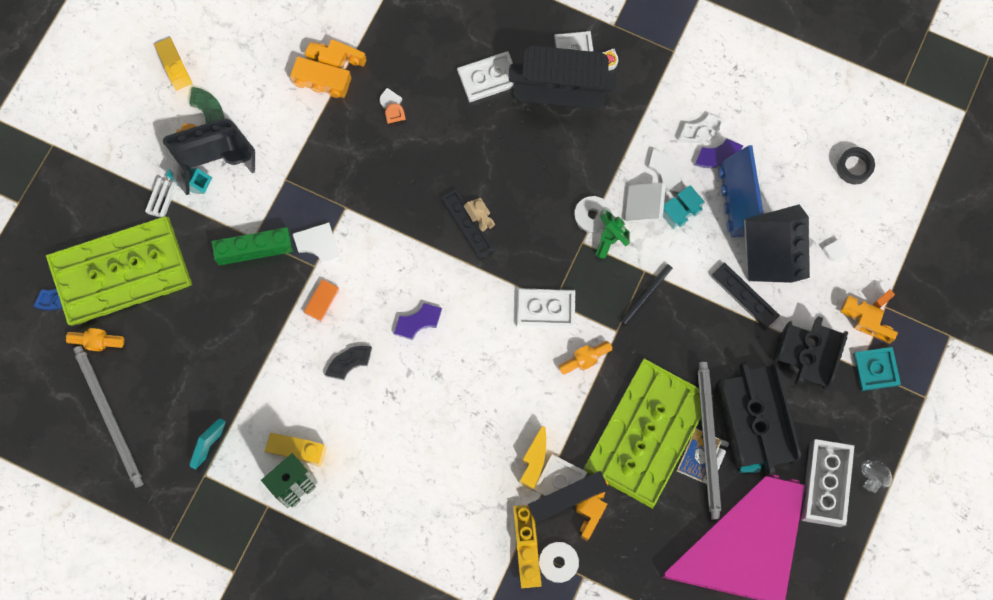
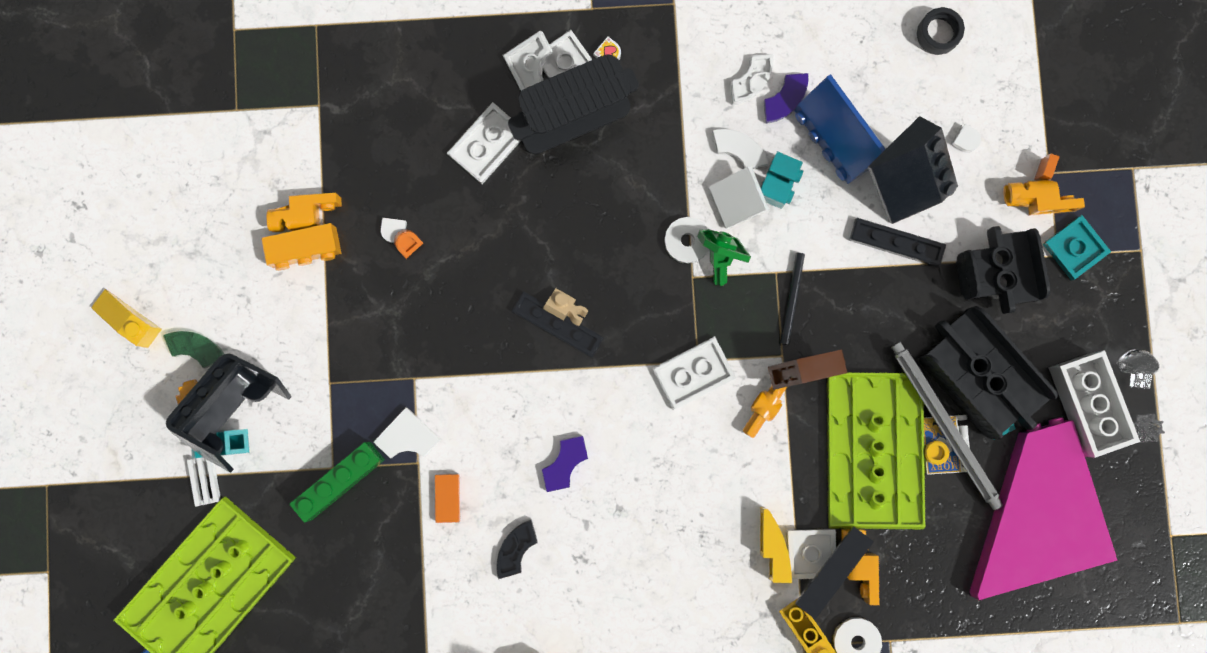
camera: 25 degrees left, 10 degrees up
none -> white tile [503,31,553,91]
none -> reddish brown window [768,350,847,390]
none -> yellow tile [924,441,949,465]
none -> clear gear [1133,414,1165,442]

